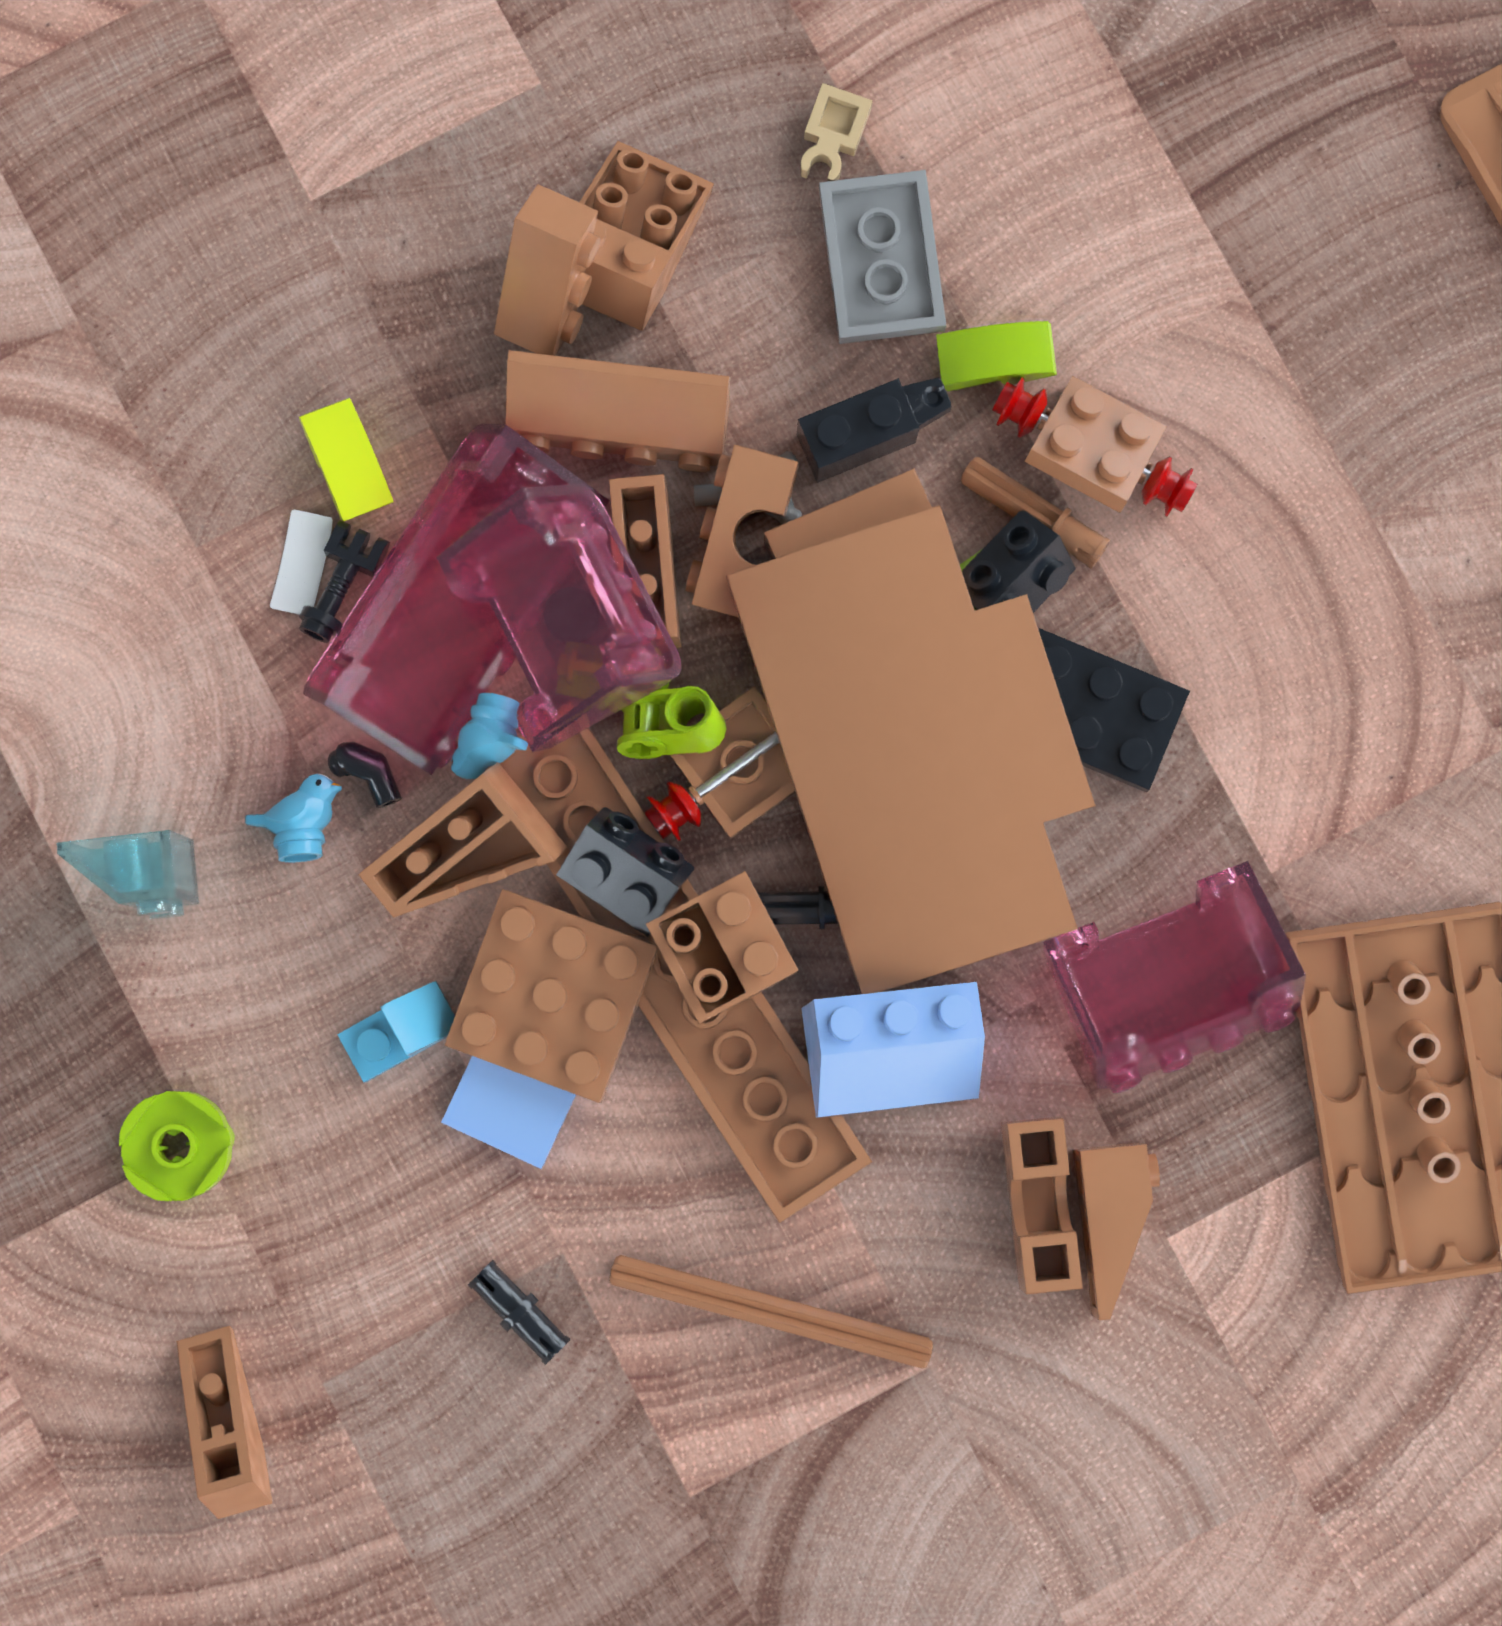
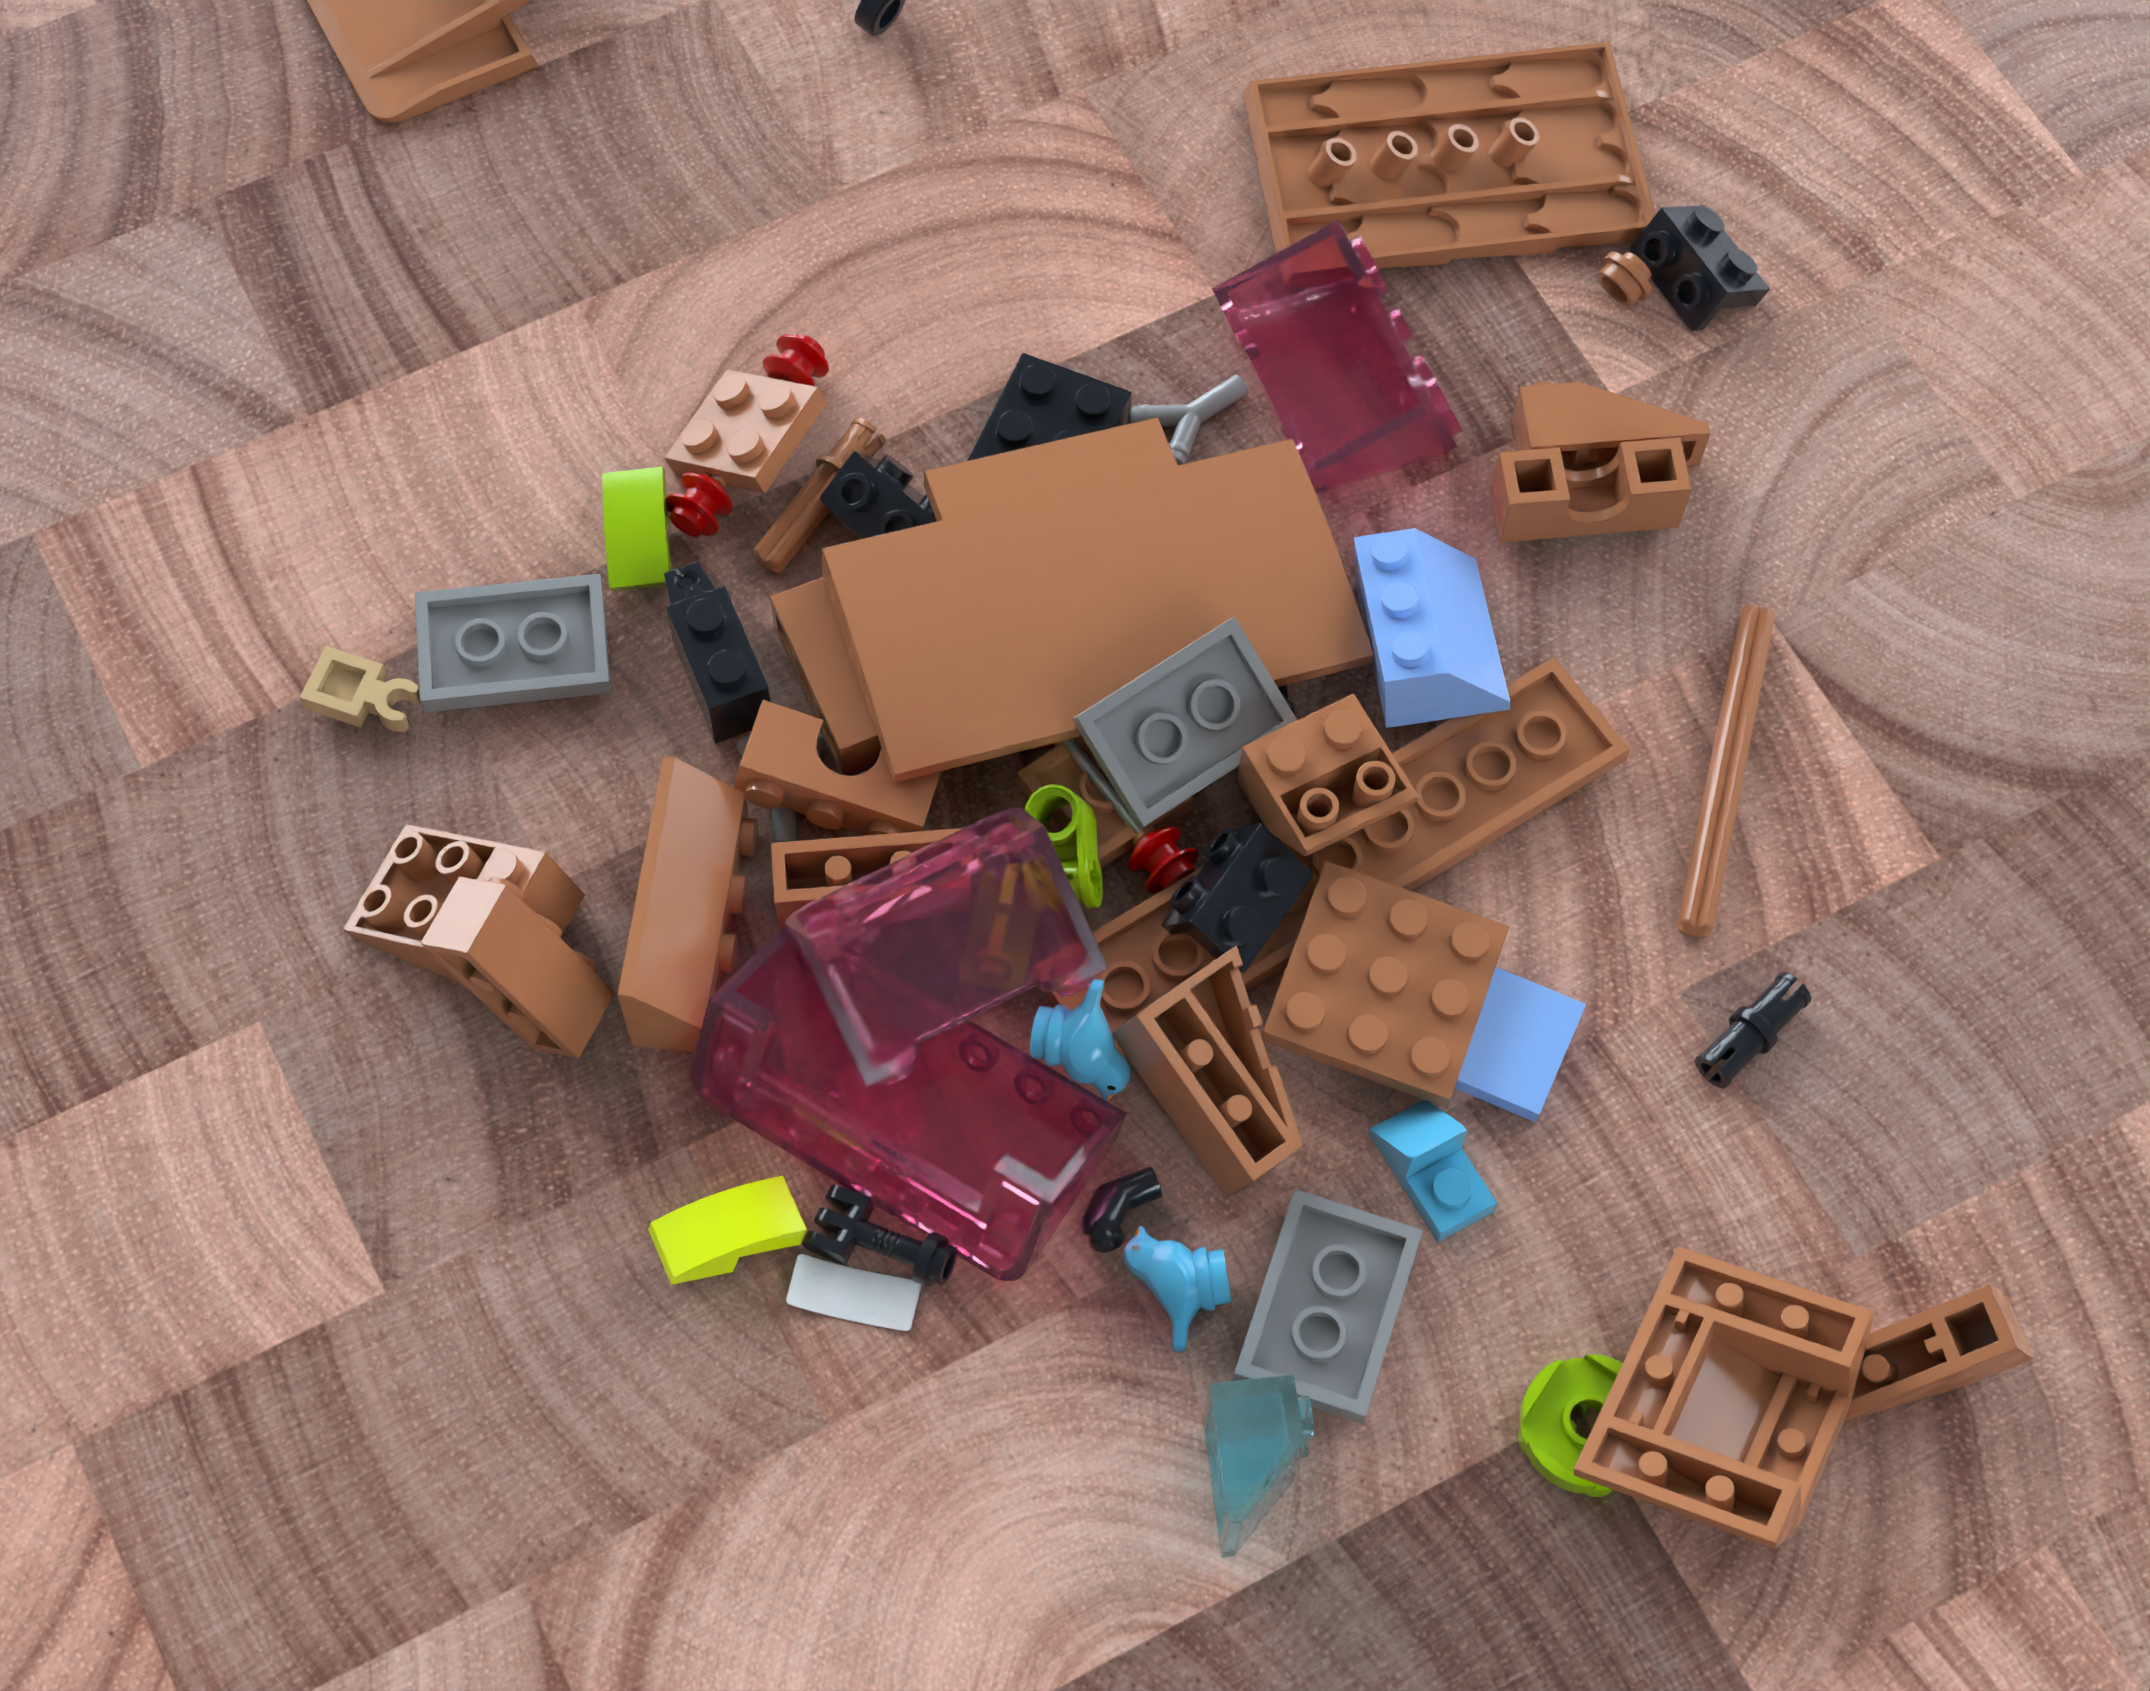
camera: 90 degrees left, 20 degrees down
none -> light grey plate [1072,617,1297,827]
none -> light grey piece [1128,374,1248,465]
none -> light grey plate [1233,1189,1423,1424]
none -> nougat slope [1574,1246,1874,1550]
none -> nougat plate [1597,252,1652,306]
none -> black bracket [1630,205,1770,331]

